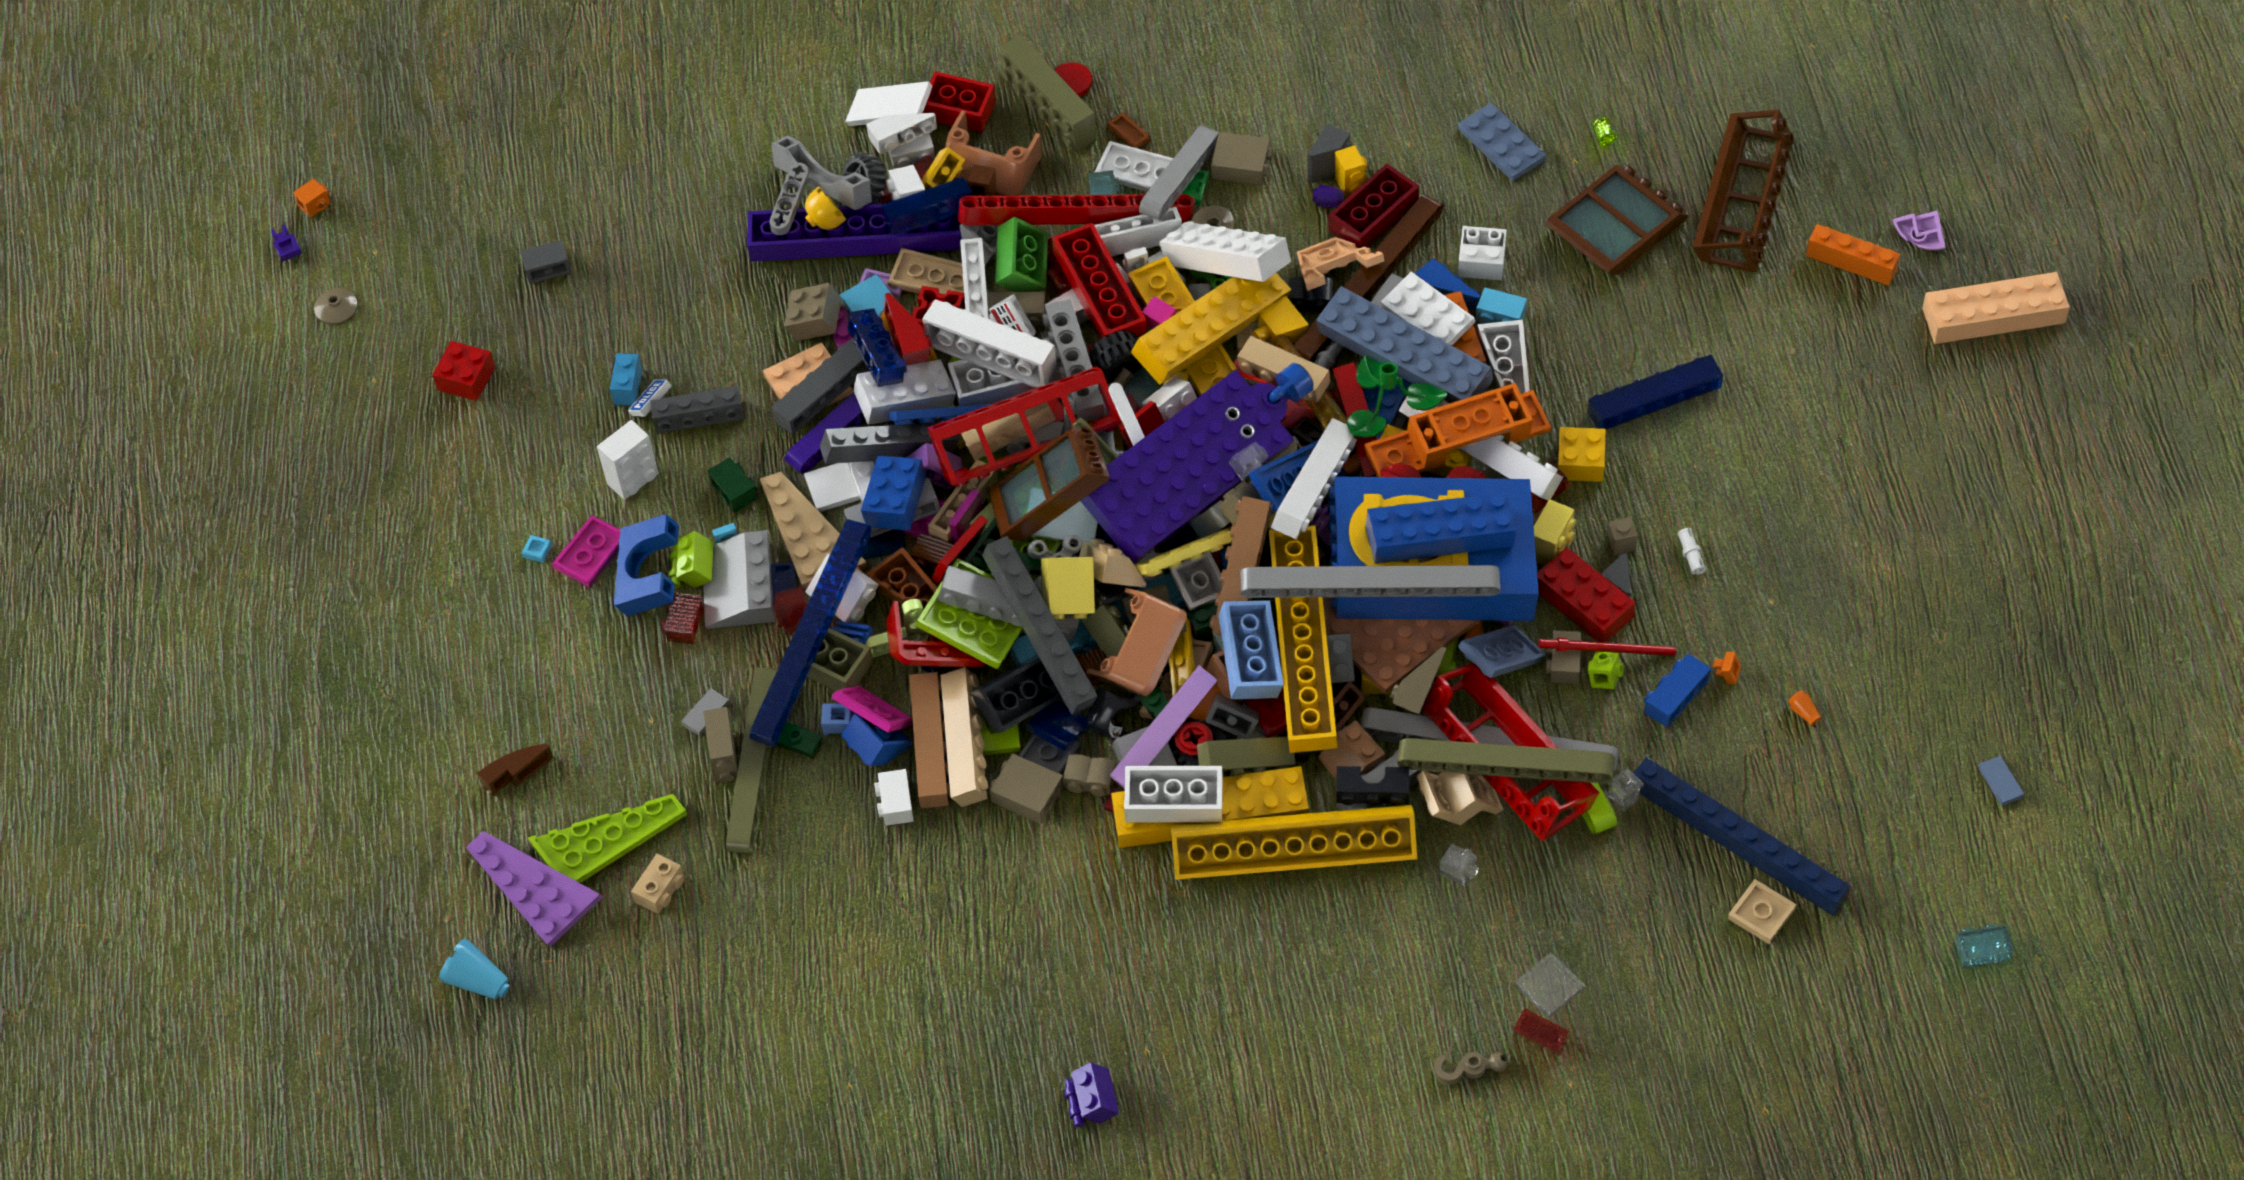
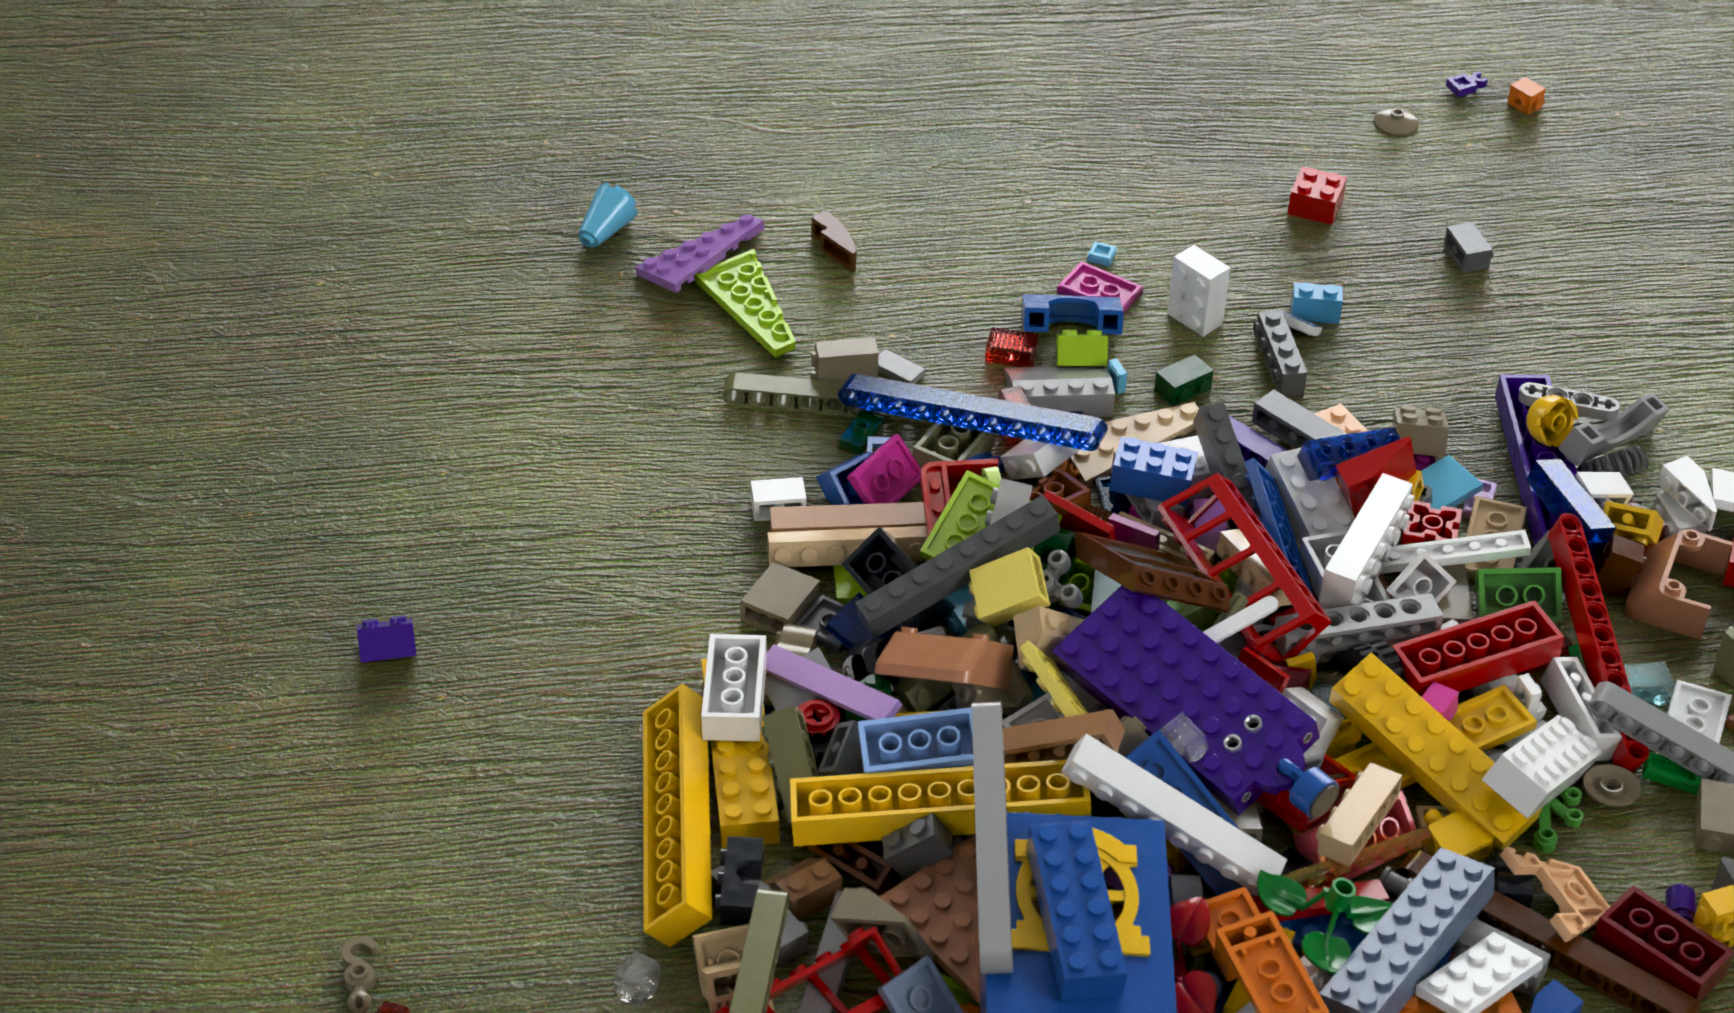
camera: 85 degrees right, 15 degrees down
tan brick [631,854,684,914] -> none

